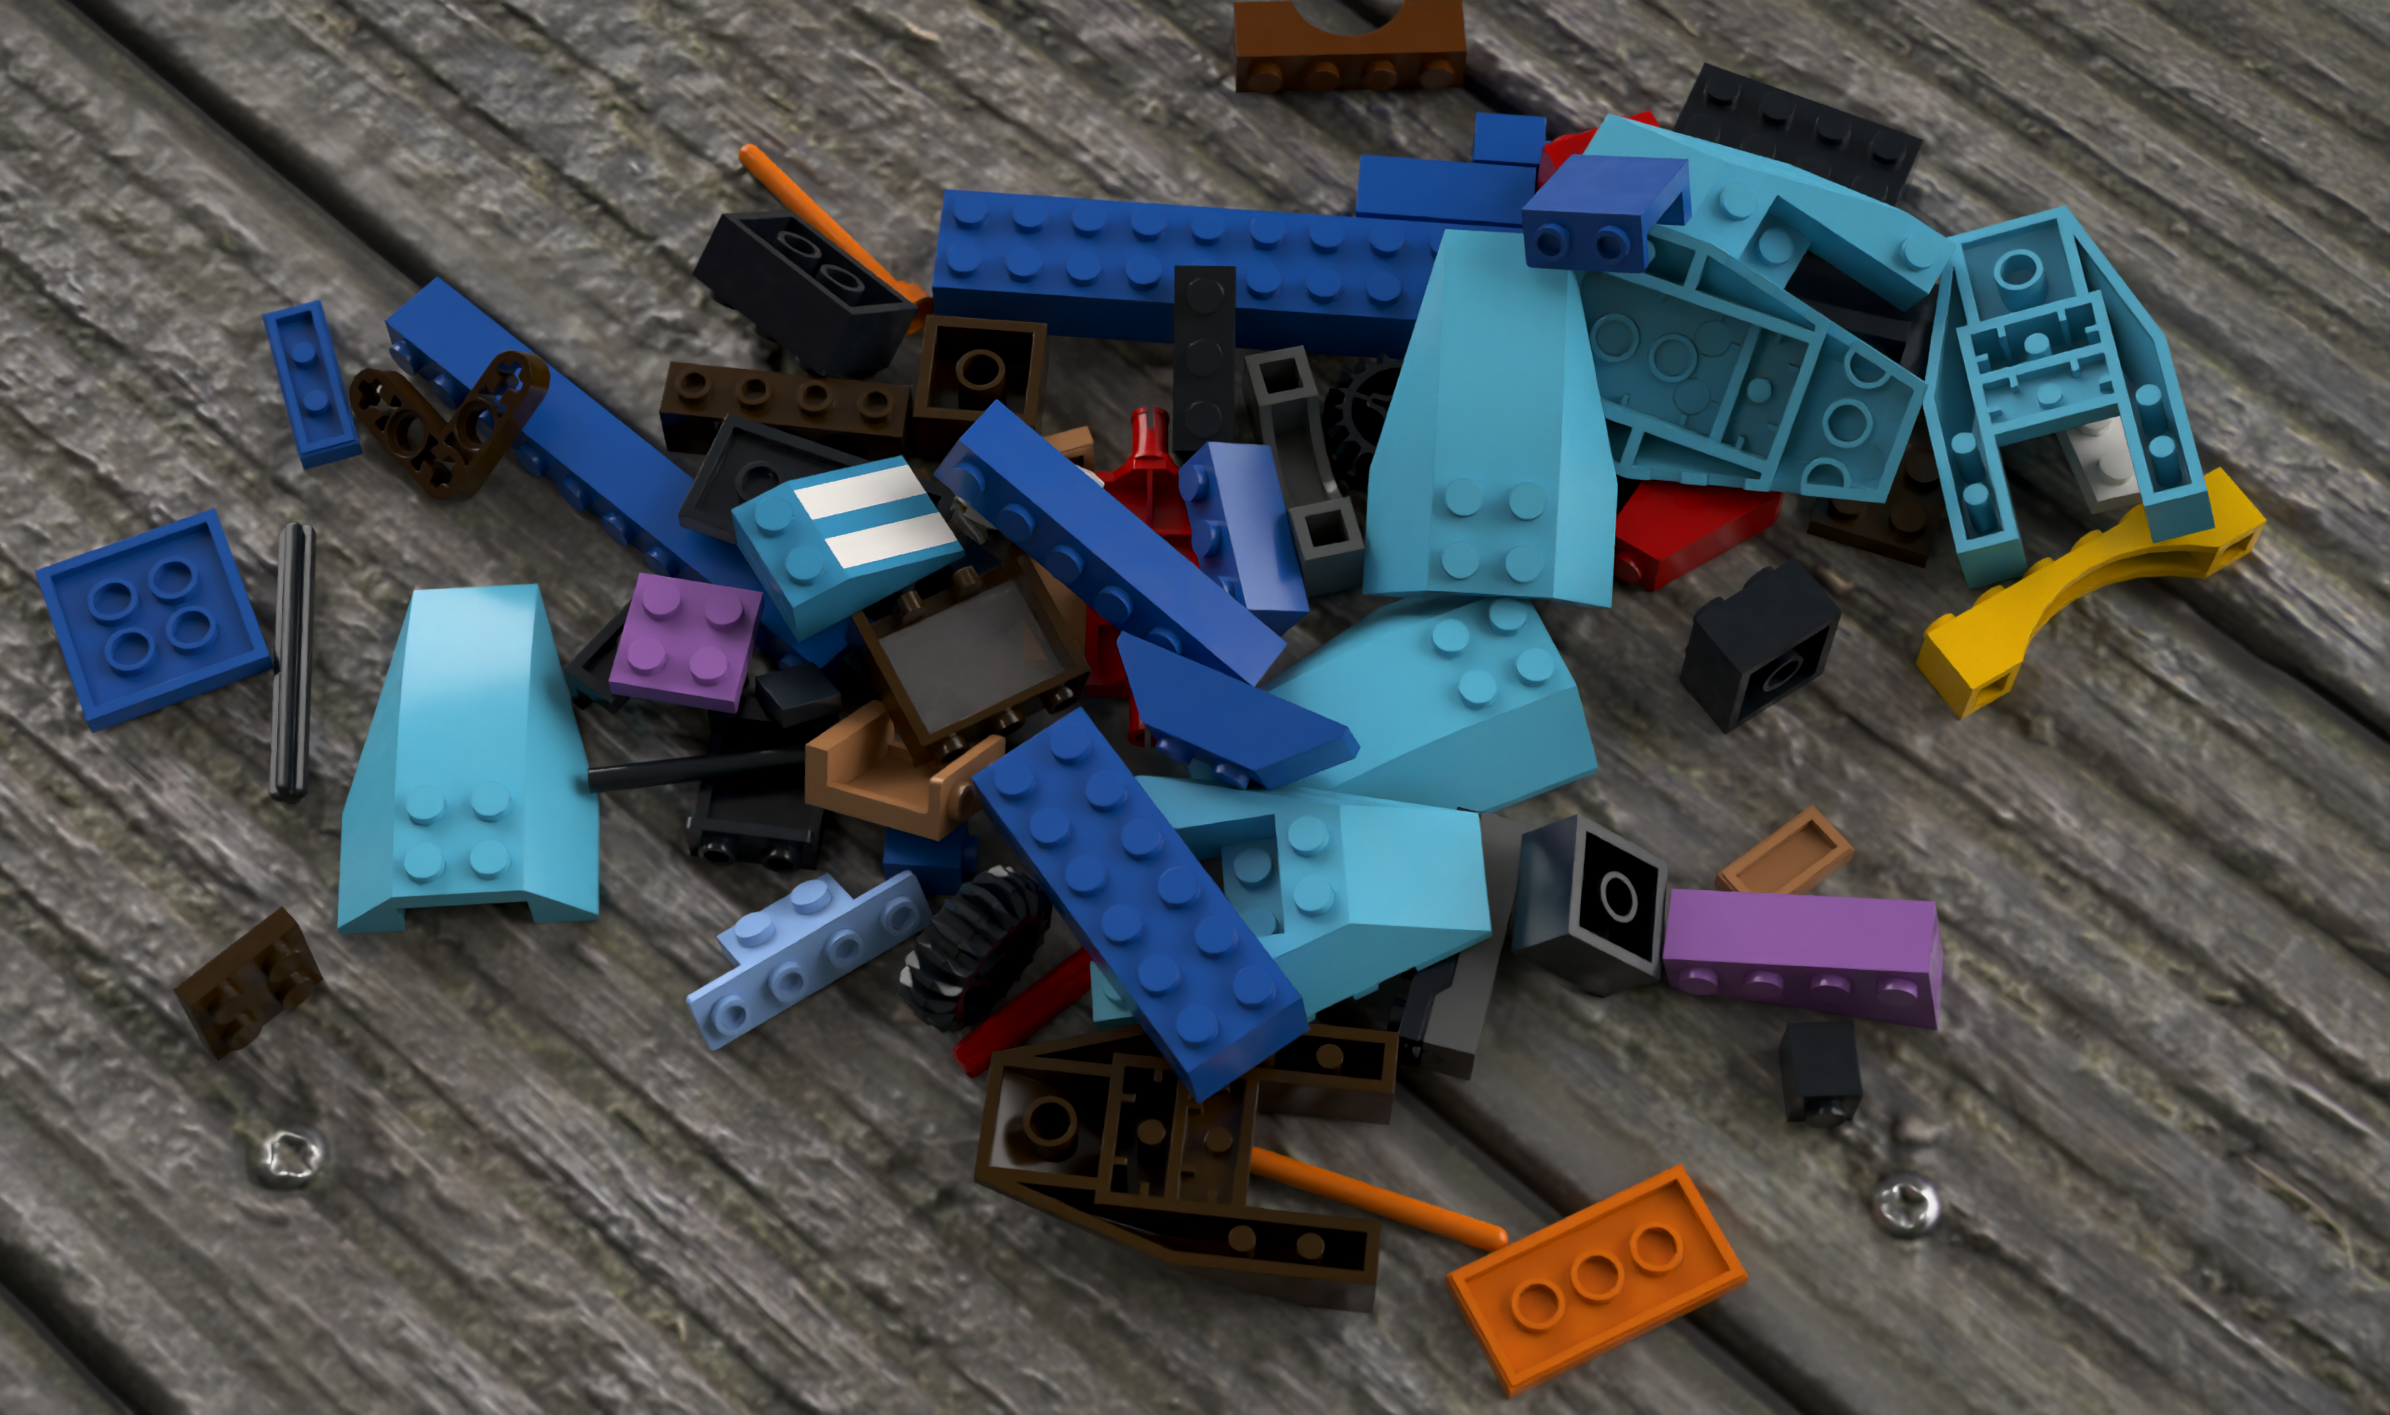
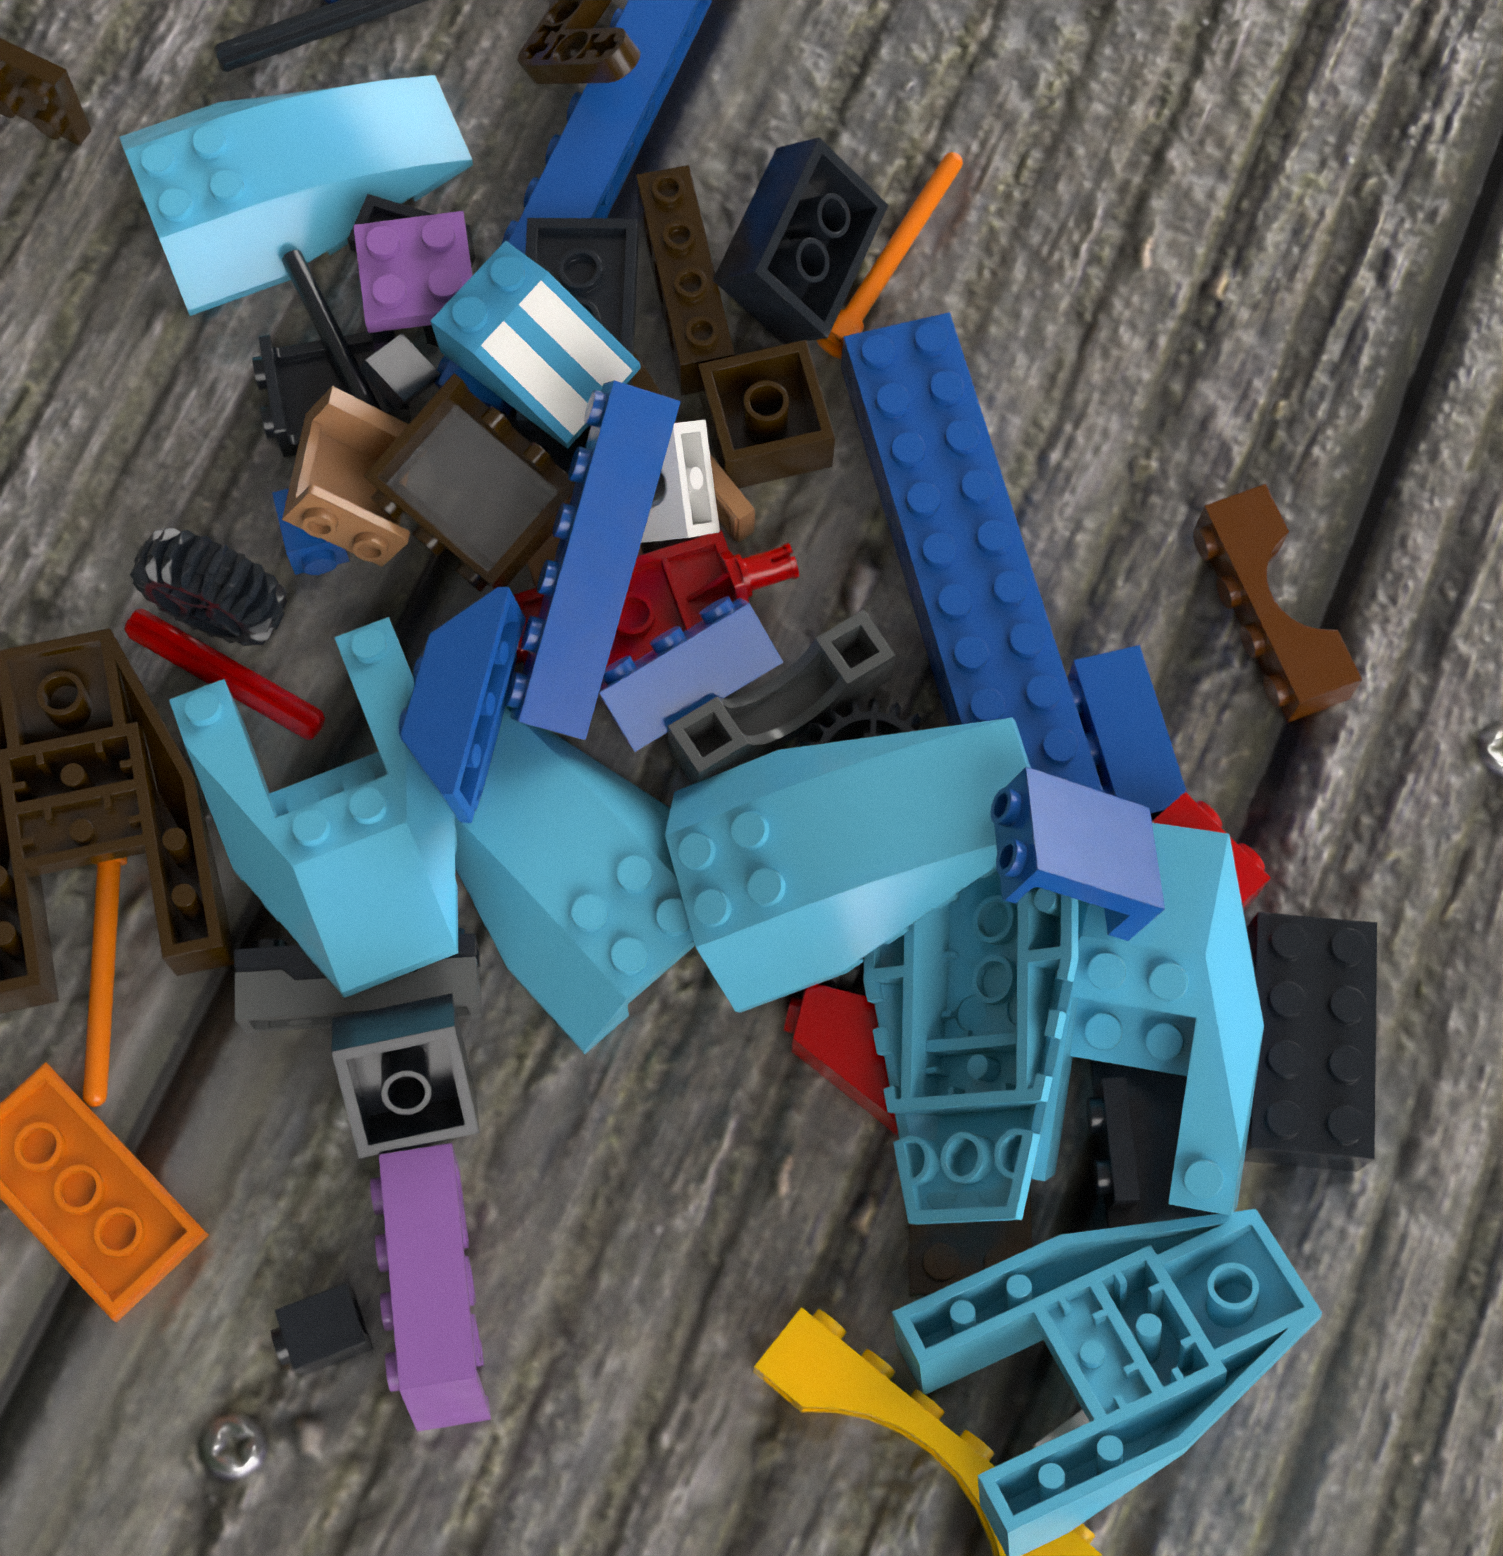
camera: 70 degrees right, 10 degrees up
light blue bracket [686,870,933,1050] -> none
blue brick [971,706,1310,1104] -> none
black brick [1172,265,1236,451] -> none
blue brick [1471,113,1552,194] -> none
black brick [1679,557,1842,735] -> none
medium nougat tile [1714,805,1855,895] -> none

